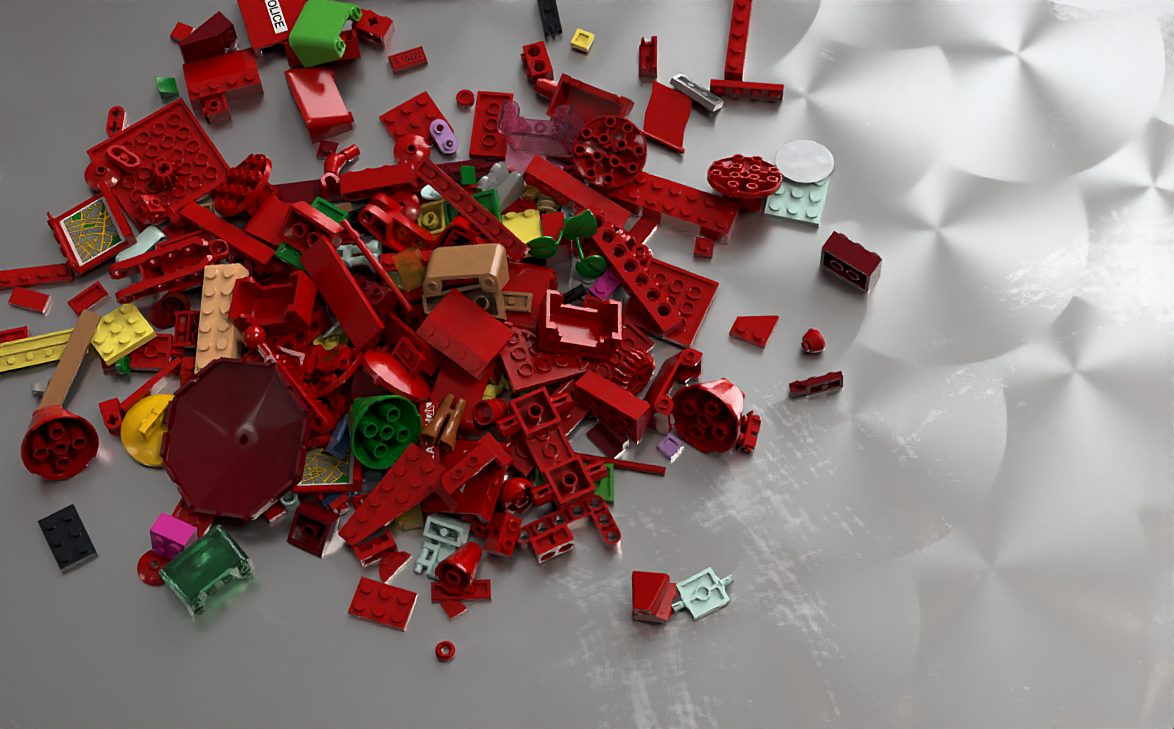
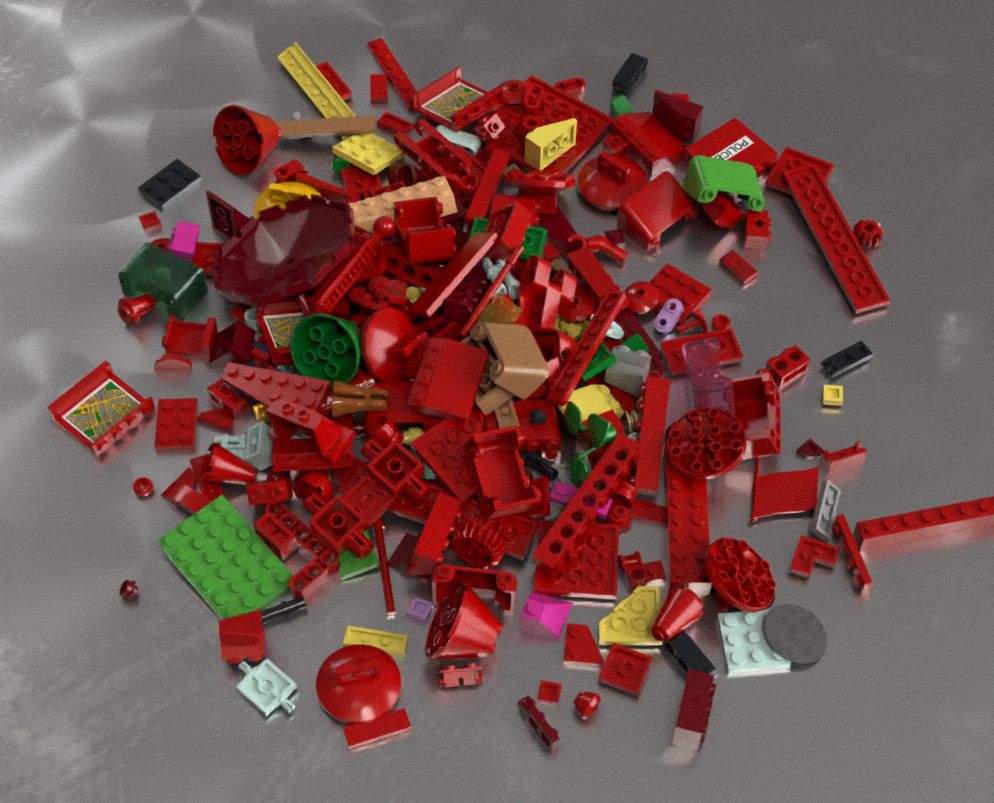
camera: 65 degrees right, 10 degrees down
none -> panel [47,360,155,456]
none -> red piece [117,290,159,326]
none -> dark red plate [119,580,138,600]
none -> red tile [138,211,162,233]
none -> red tile [154,354,192,371]
none -> bright green plate [157,495,293,620]
none -> red slope [161,481,212,515]
none -> red panel [162,315,218,359]
none -> dark red slope [206,190,249,238]
none -> black pin [262,596,307,624]
none -> red bracket [316,644,401,724]
none -> light yellow tile [342,625,409,657]
none -> red tile [343,708,411,749]
none -> dark pink slope [520,591,572,640]
none -> light yellow slope [525,118,577,170]
none -> black piece [530,408,547,425]
none -> red tile [537,680,562,706]
none -> red bracket [577,151,648,211]
none -> light yellow plate [598,586,662,645]
none -> red plate [598,643,653,697]
none -> black beam [612,53,648,94]
none -> red piece [618,551,646,591]
none -> red cone [651,585,705,642]
none -> black beam [664,630,718,680]
none -> red plant [676,309,708,334]
none -> red plate [789,535,840,578]
none -> dark red tile [796,439,824,458]

